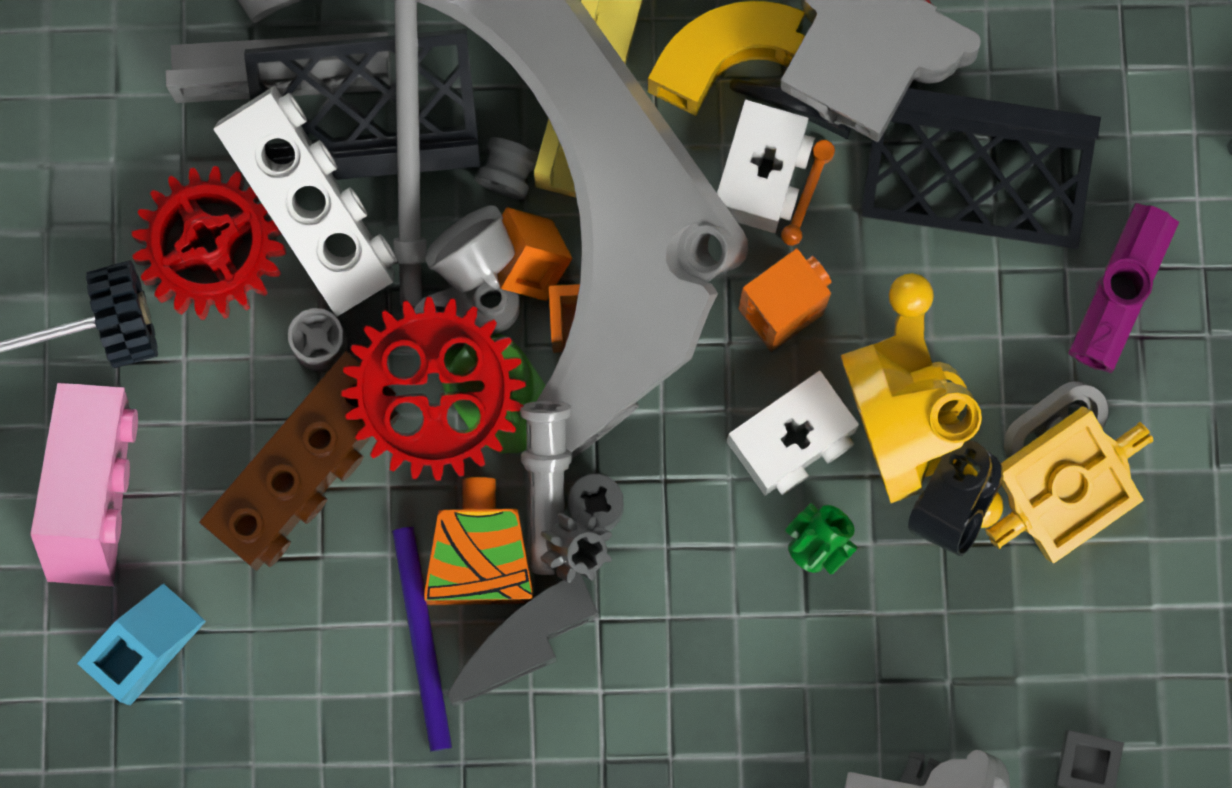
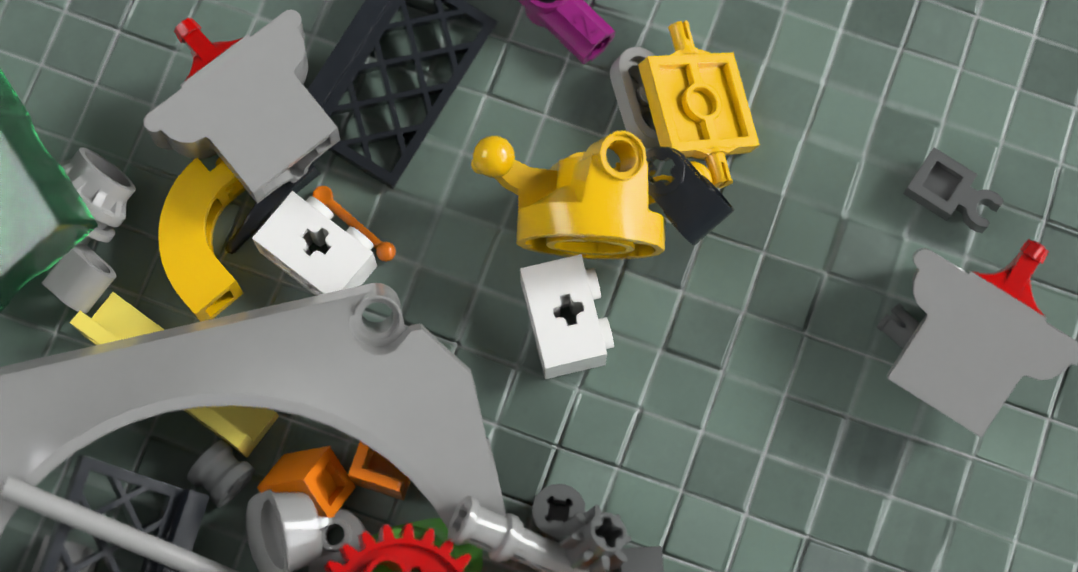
camera: 70 degrees left, 5 degrees down
orange brick [738,248,832,352] -> none
green gear [785,503,858,575] -> none

